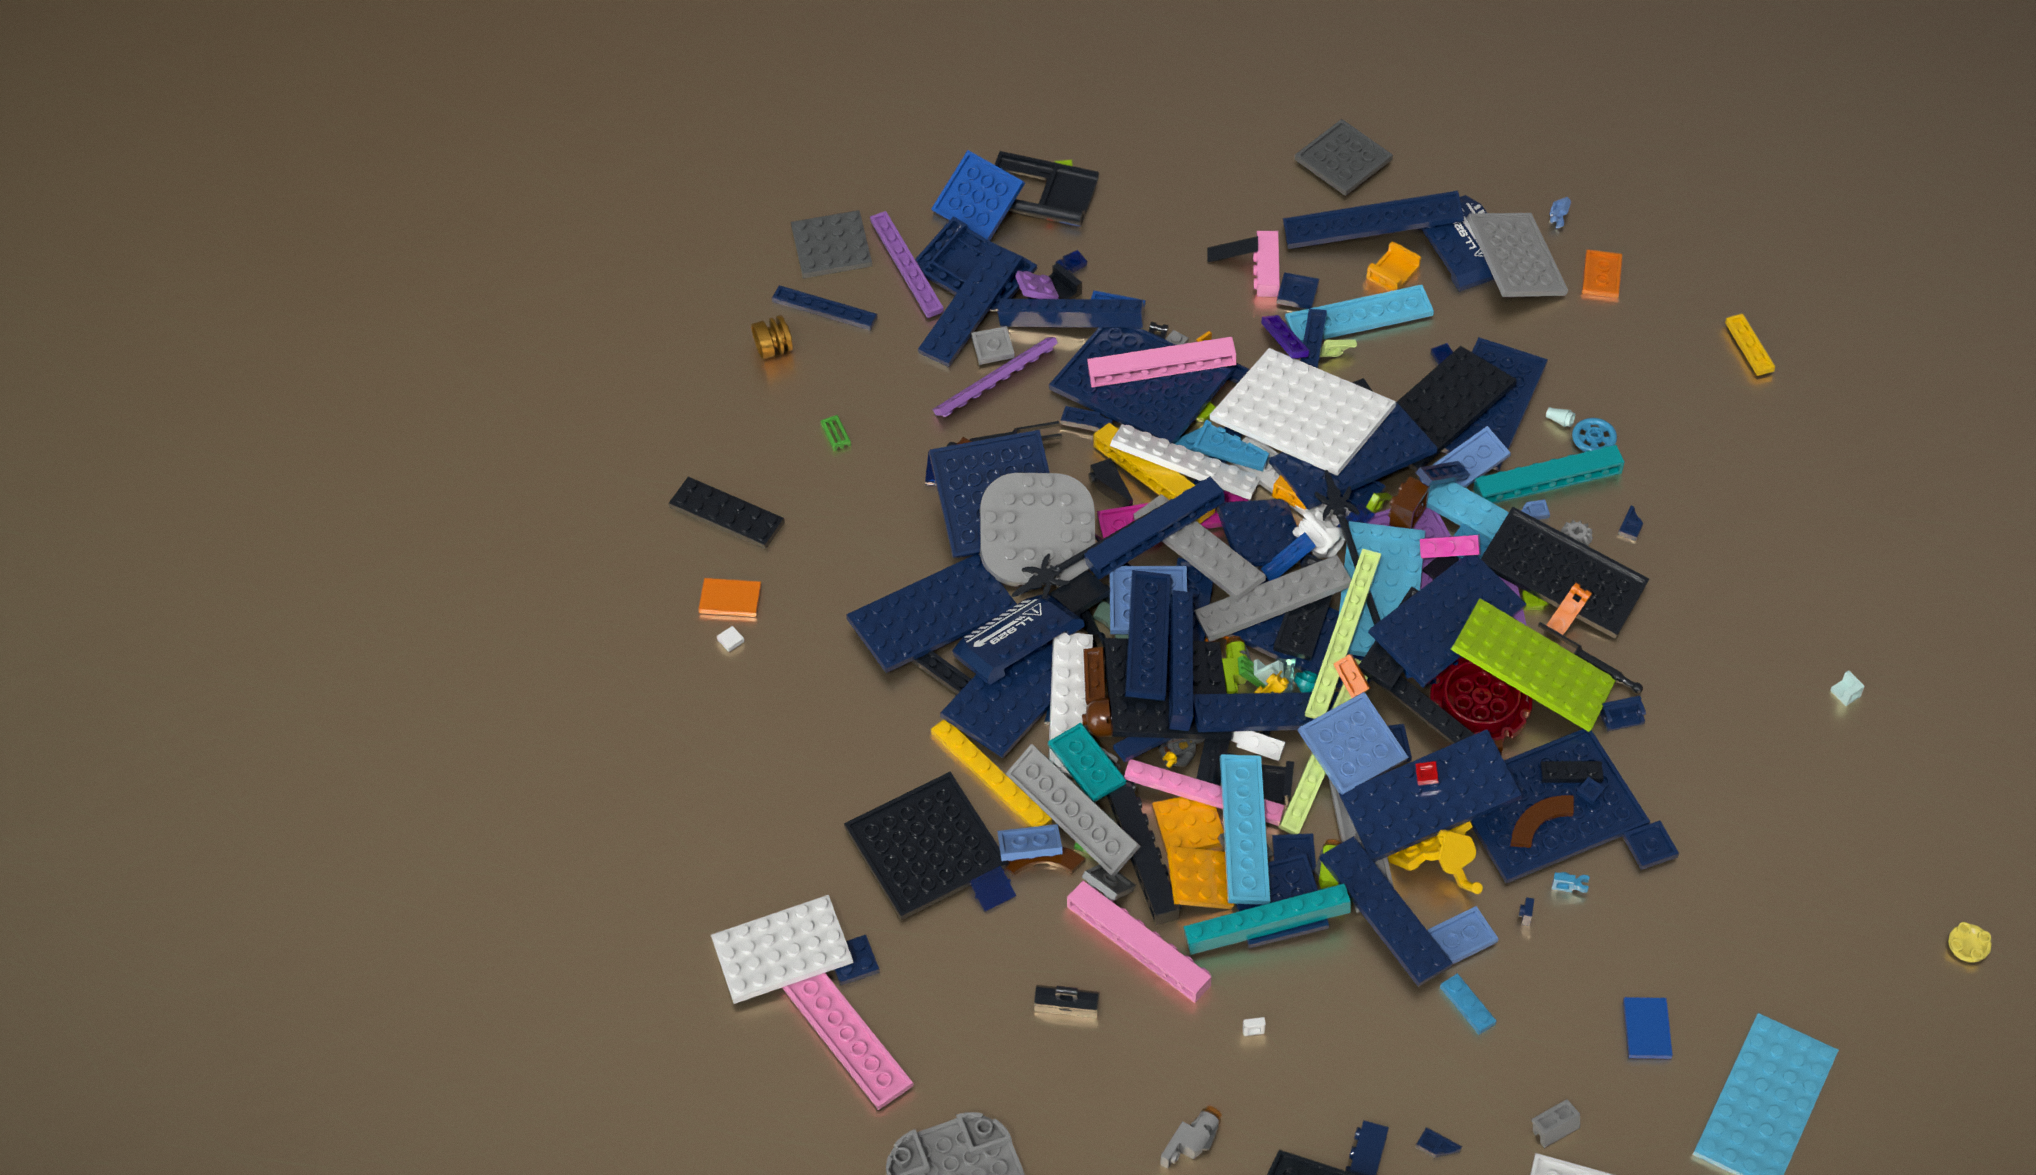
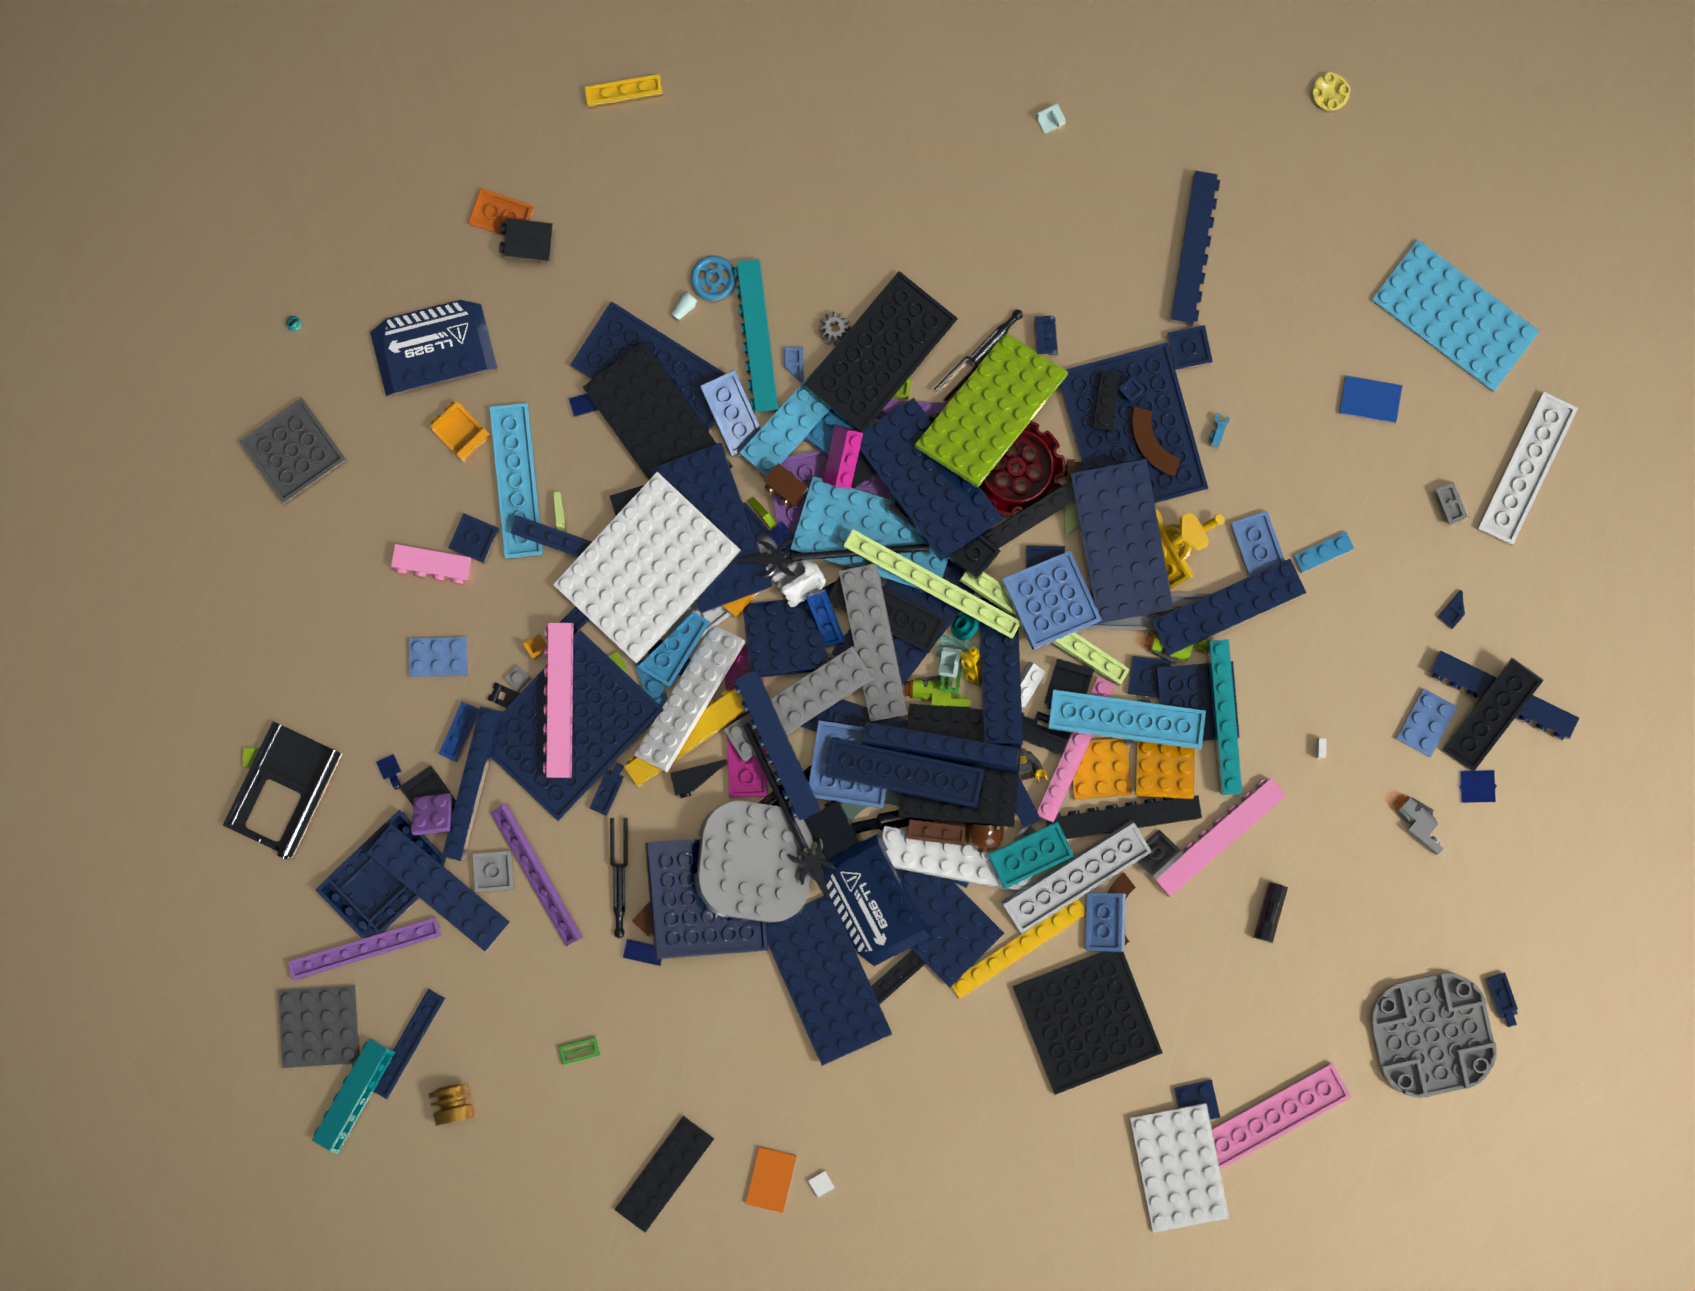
camera: 85 degrees left, 30 degrees up
blue plate [931,150,1025,241] -> none
clear blue piece [969,866,1016,912] -> none
black sticker [1207,236,1258,262] -> none
dark purple plate [1261,315,1309,359] -> none
dark blue plate [1283,191,1464,249] -> none
plate [1333,654,1371,698] -> none
red plate [1415,761,1439,786] -> none
dark blue plate [1416,461,1470,486] -> none
light grey plate [1467,213,1568,297] -> none
dark blue plate [1519,897,1534,926] -> none
orange plate [1546,583,1592,635] -> none
medium blue plate [1549,197,1571,229] -> none
dark blue tile [1618,505,1643,541] -> none
none -> teal hinge [286,316,302,331]
none -> teal brick [312,1038,395,1154]
none -> medium blue plate [409,637,468,677]
none -> black panel [499,218,553,264]
none -> dark blue brick [1170,170,1220,326]
none -> medium blue plate [1396,689,1457,758]

